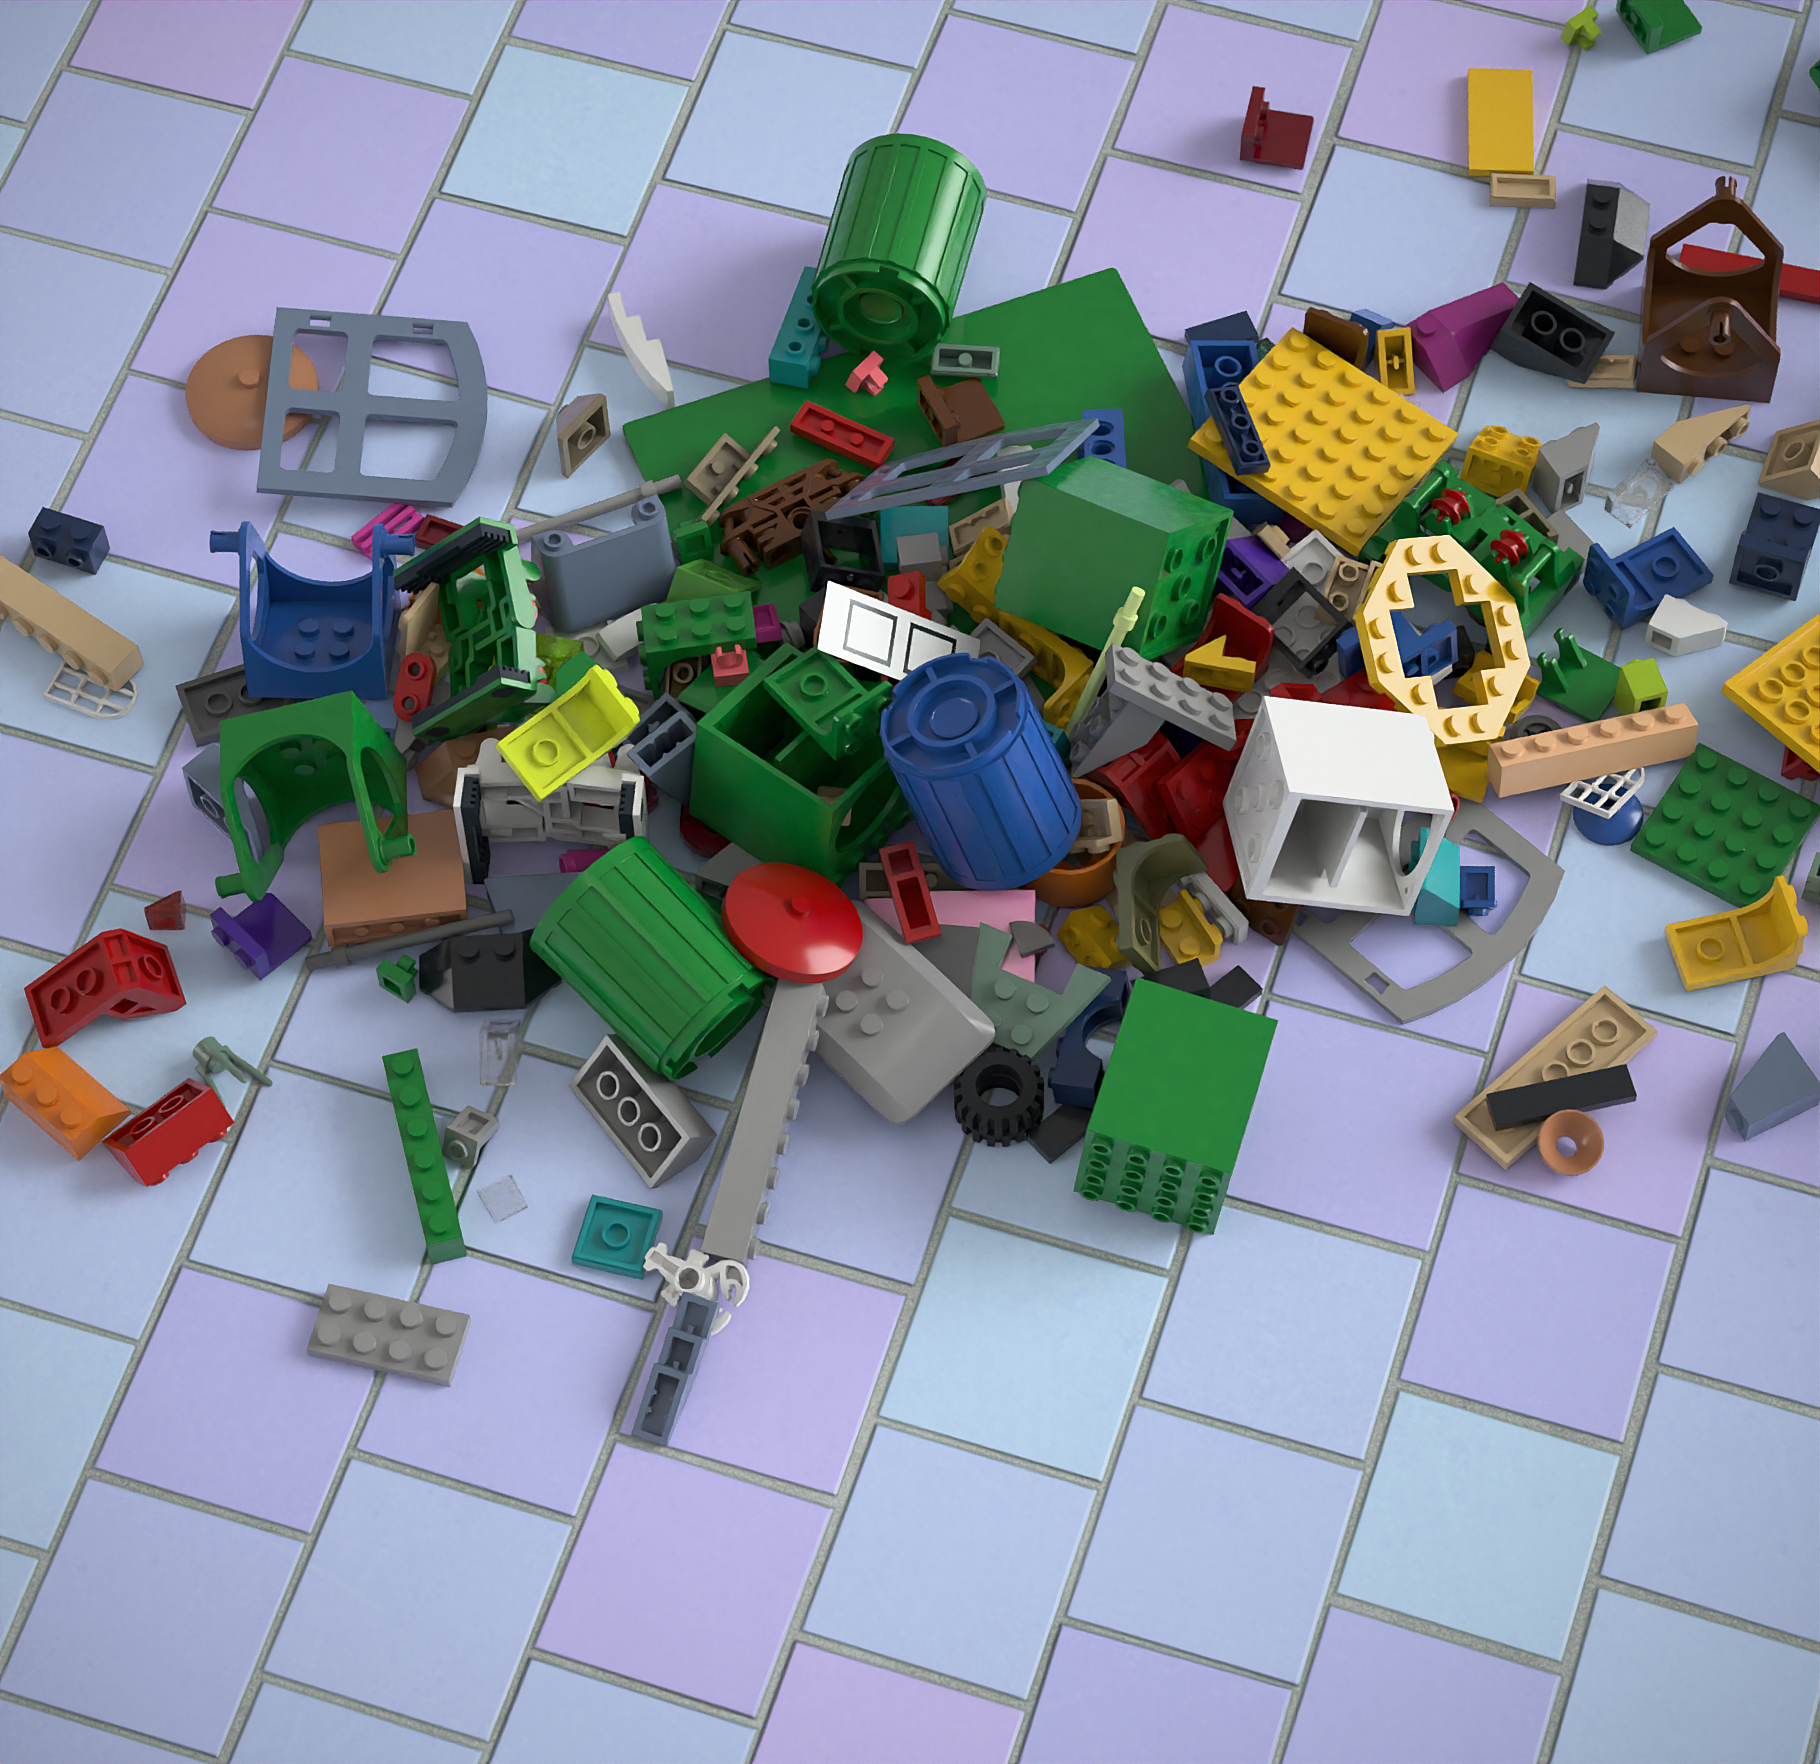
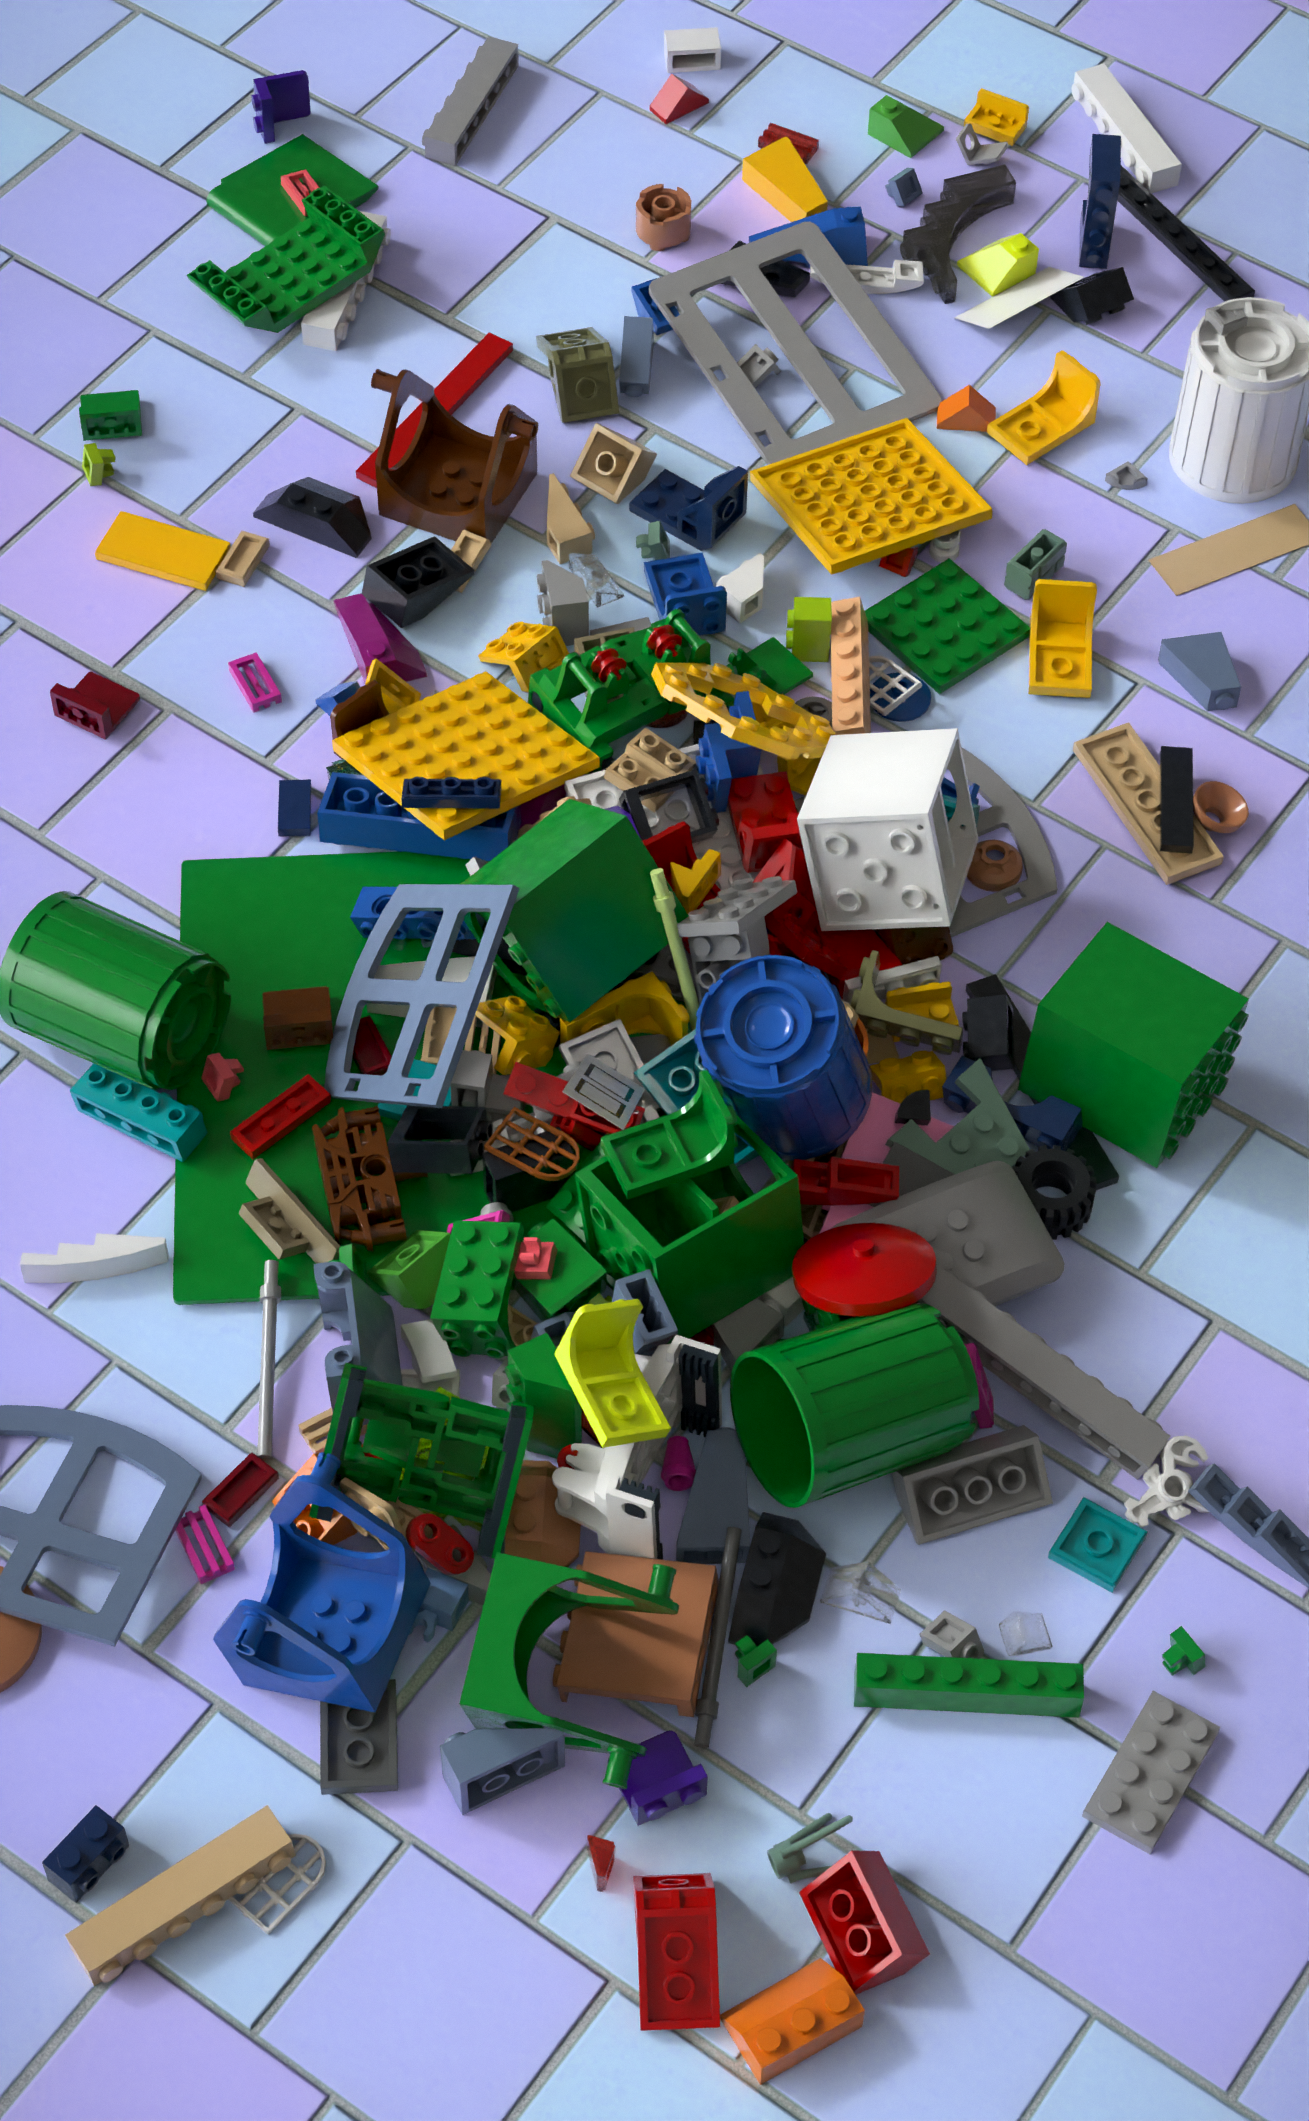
camera: 75 degrees left, 5 degrees down
dark tan slope [556,393,611,479] -> none
sand green slope [931,343,1000,379] -> none
none -> dark pink tile [228,652,282,713]
none -> sand green tile [636,521,670,560]
none -> dark pink tile [964,1343,994,1429]
none -> nougat piece [966,840,1023,892]
none -> green tile [1162,1626,1206,1676]

